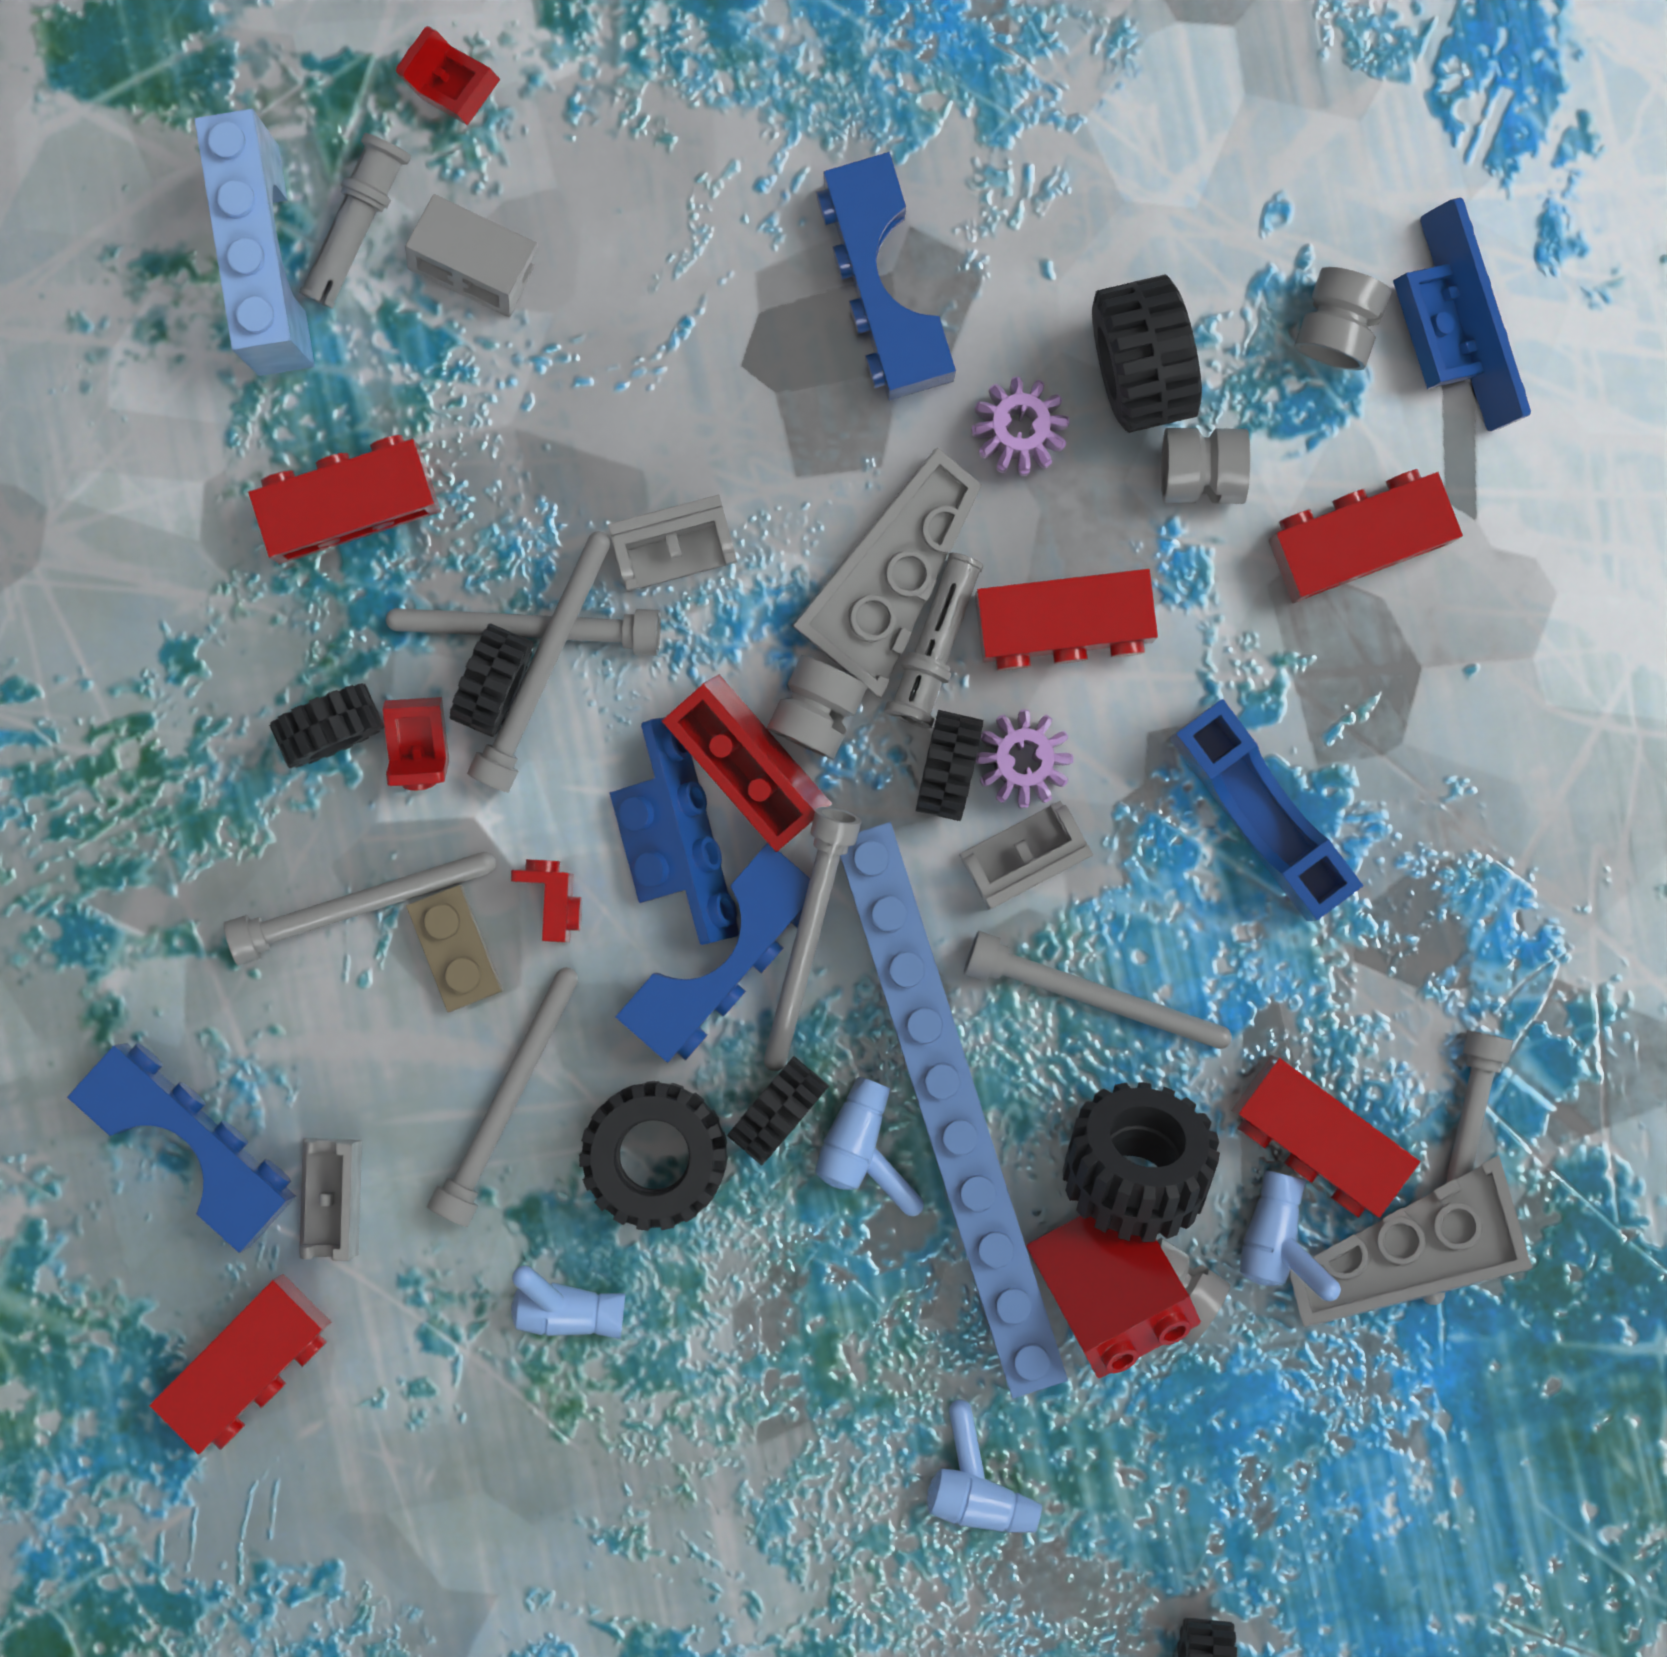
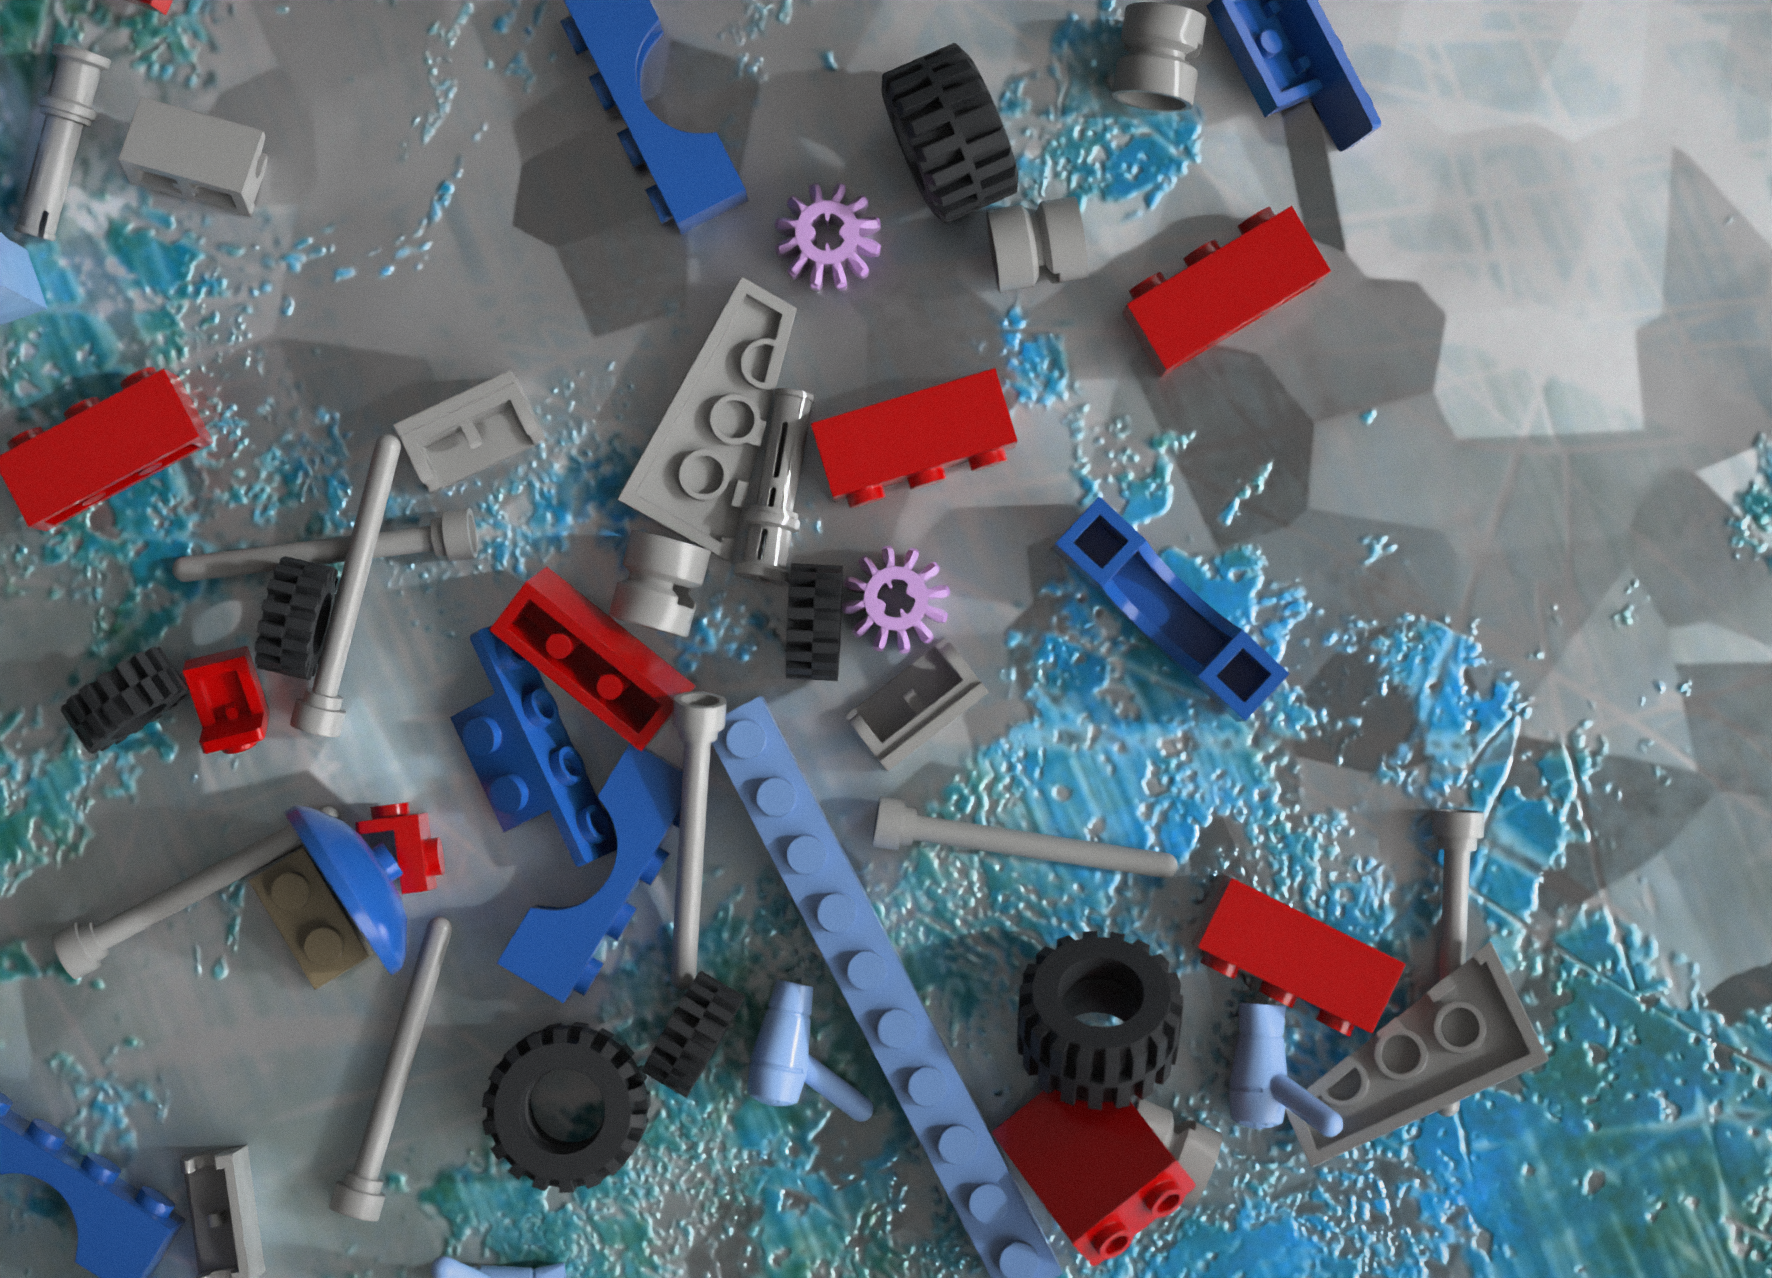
camera: 10 degrees left, 0 degrees up
none -> blue dish [284,805,407,976]

